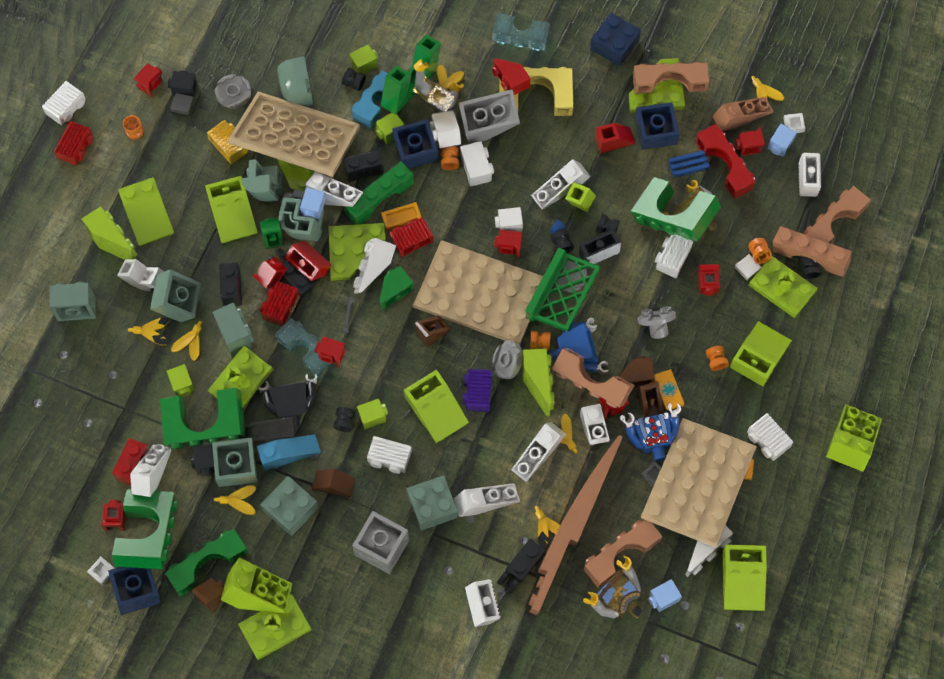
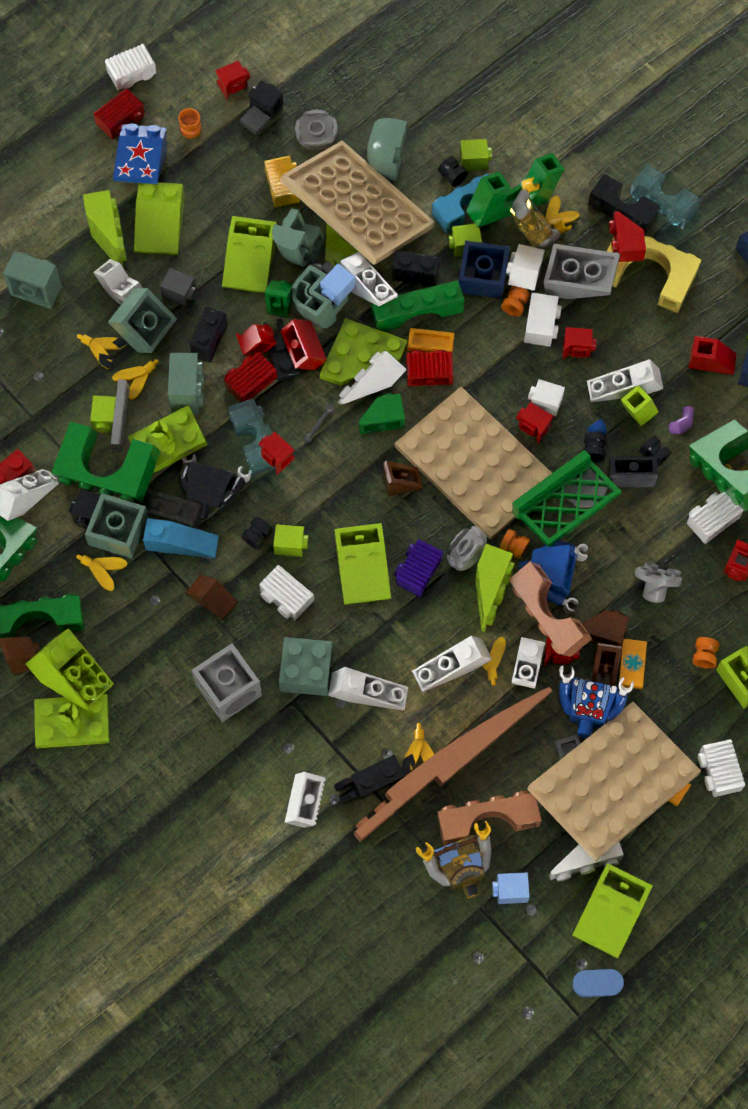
camera: 25 degrees right, 0 degrees up
sand green brick [260,476,319,537] -> none
none -> light grey tile [111,379,130,452]
none -> blue slope [113,124,167,184]
none -> dark grey brick [160,268,197,306]
none -> red window [562,327,596,360]
none -> medium blue tile [572,969,624,997]
none -> black arch [588,174,661,236]
none -> medium lavender arm [669,406,694,435]

